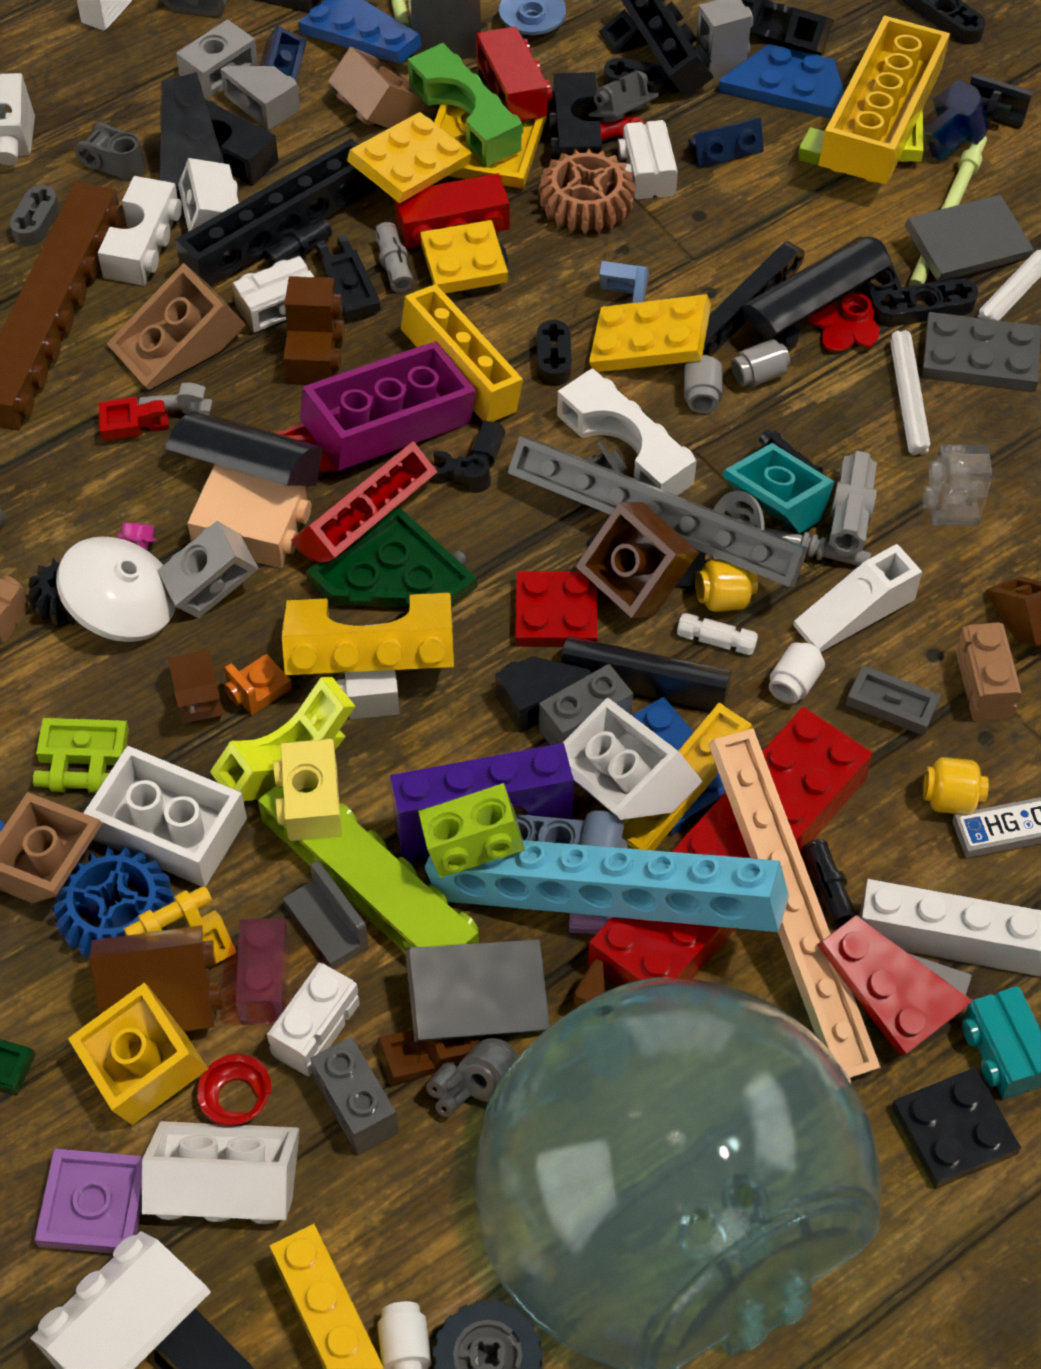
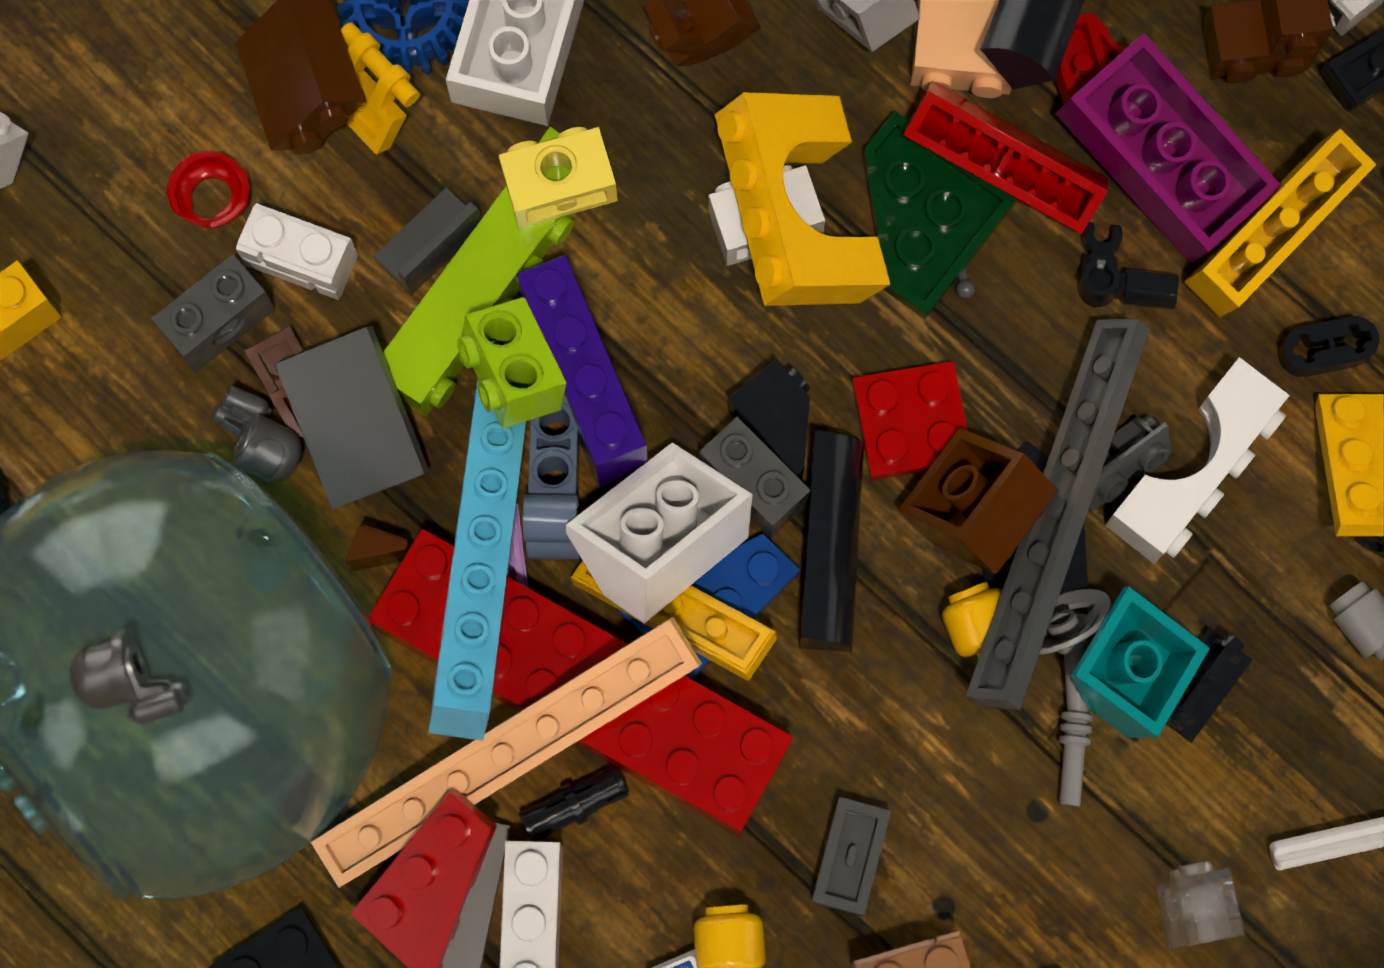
camera: 80 degrees right, 20 degrees up
medium lavender plate [35,1149,143,1253] -> none
yellow slope [68,983,208,1125] -> none
white slope [142,1121,299,1224] -> none
neon yellow arch [210,677,356,801] -> none
orange bracket [224,654,292,715] -> none
clear pink brick [235,918,290,1025] -> none
white axle [677,613,758,655] -> none
light grey brick [684,355,722,413] -> none
white brick [769,643,825,704] -> none
white slope [793,544,922,652] -> none
light grey piece [829,451,877,556] -> none
none -> flat silver piece [70,628,191,724]

